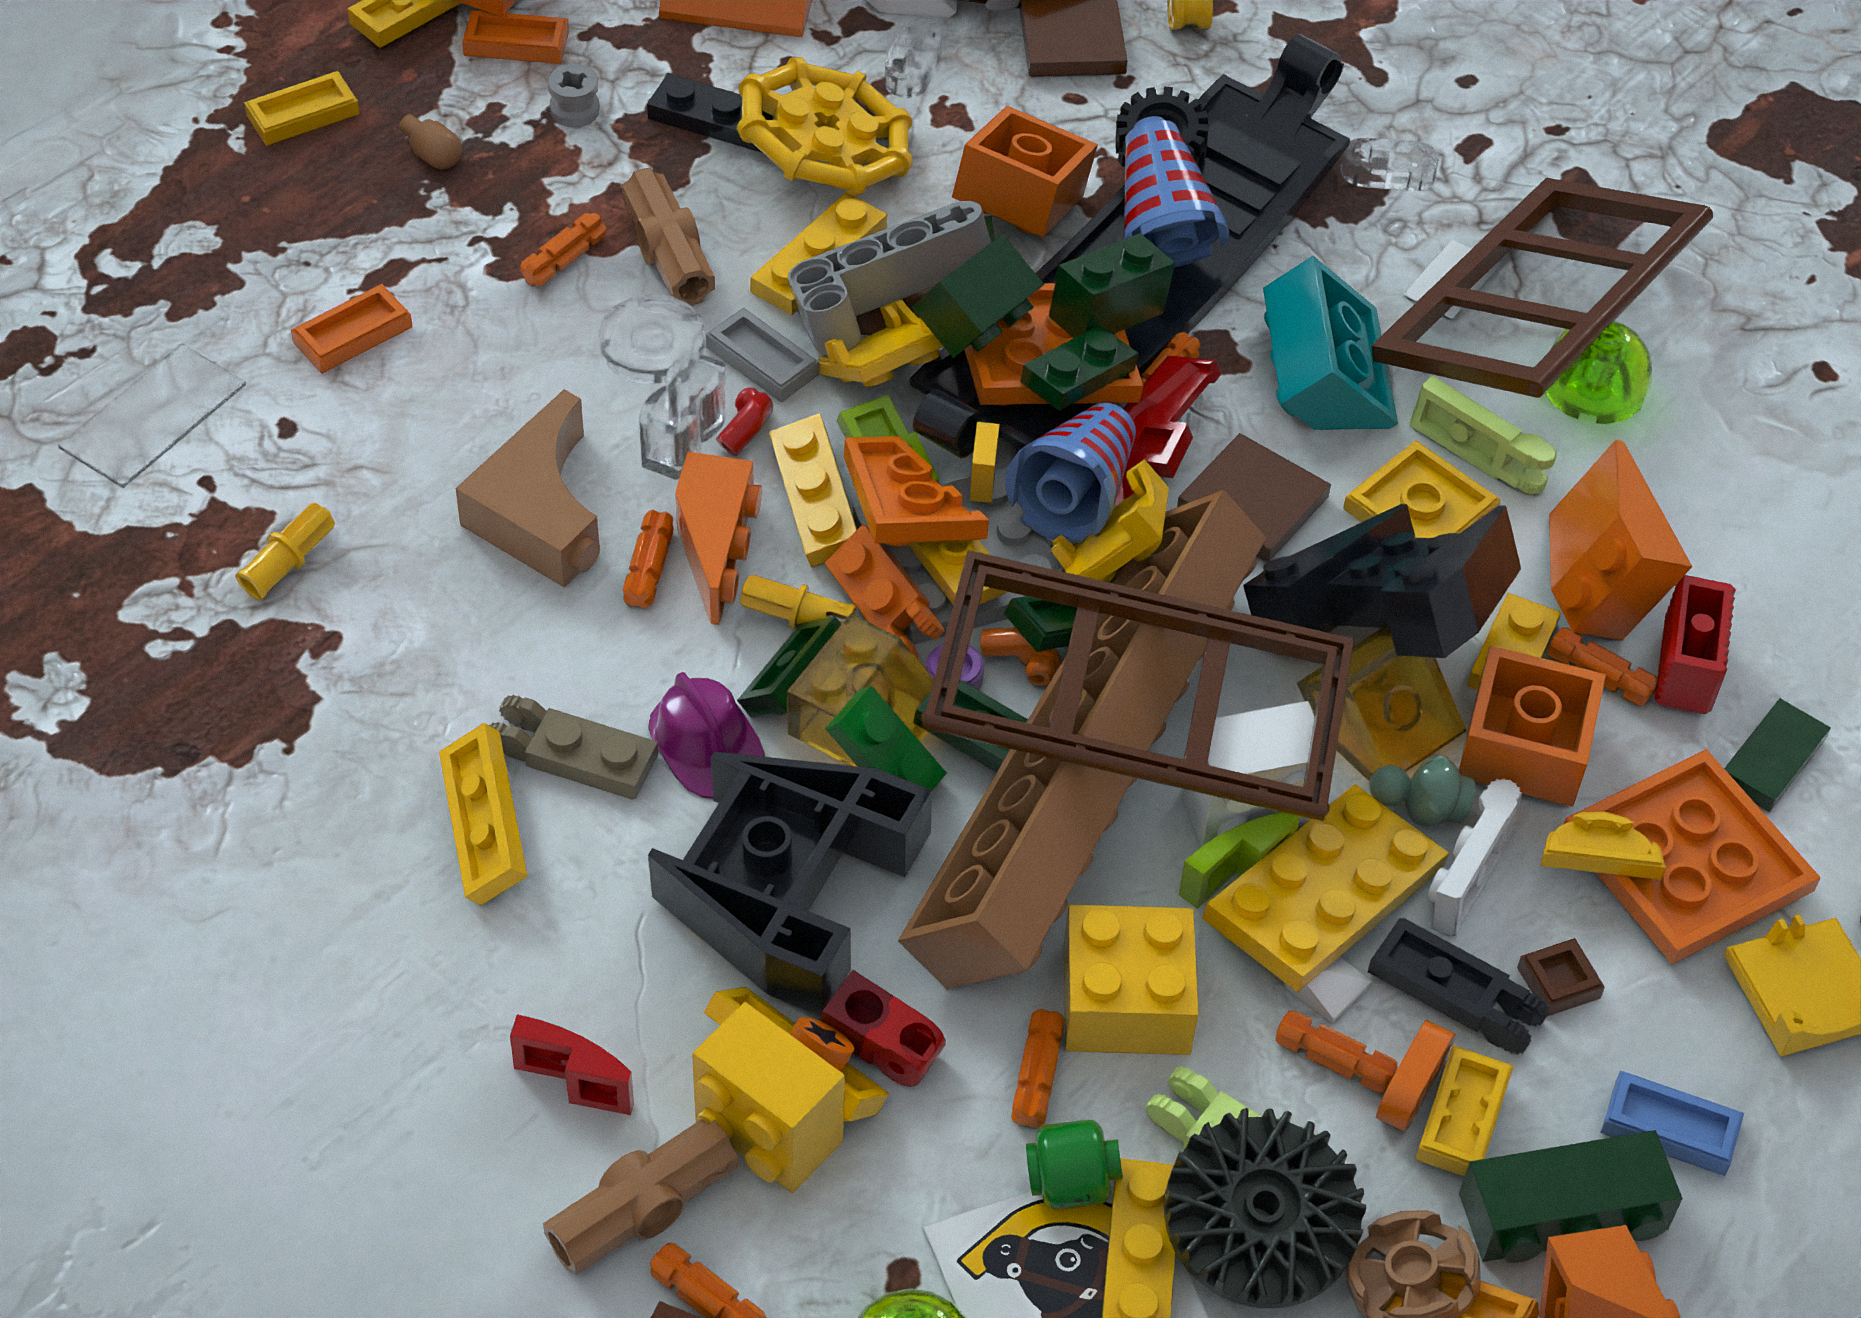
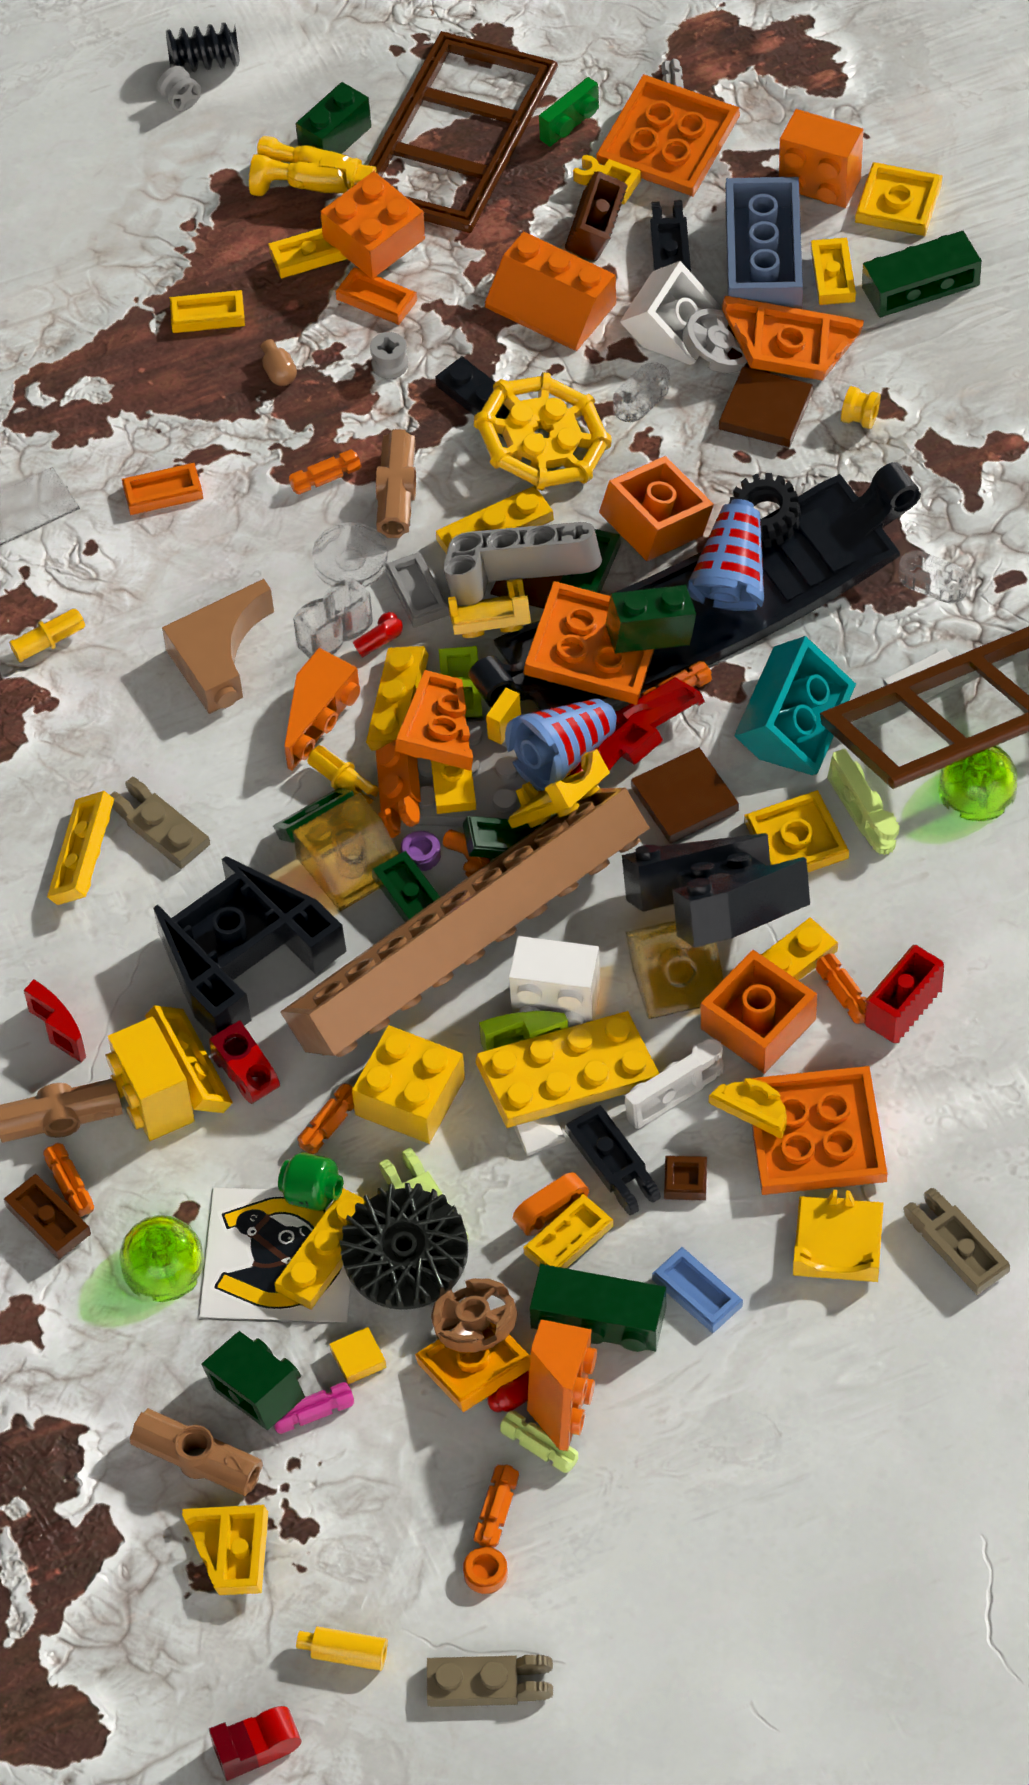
camera: 30 degrees right, 5 degrees up
orange axle [622,510,674,609] -> none
magenta piece [648,672,765,799] -> none
orange tile [790,1017,854,1072] -> none
green plate [825,685,947,790] -> none
dark green brick [912,234,1044,358] -> none
reddish brown door [921,550,1354,821] -> none
dark green plate [1020,325,1138,411] -> none
orange axle [1275,1010,1398,1093] -> none
sand green animal [1369,755,1476,826] -> none
orange slope [1549,440,1693,641] -> none
dark green tile [1724,698,1831,812] -> none

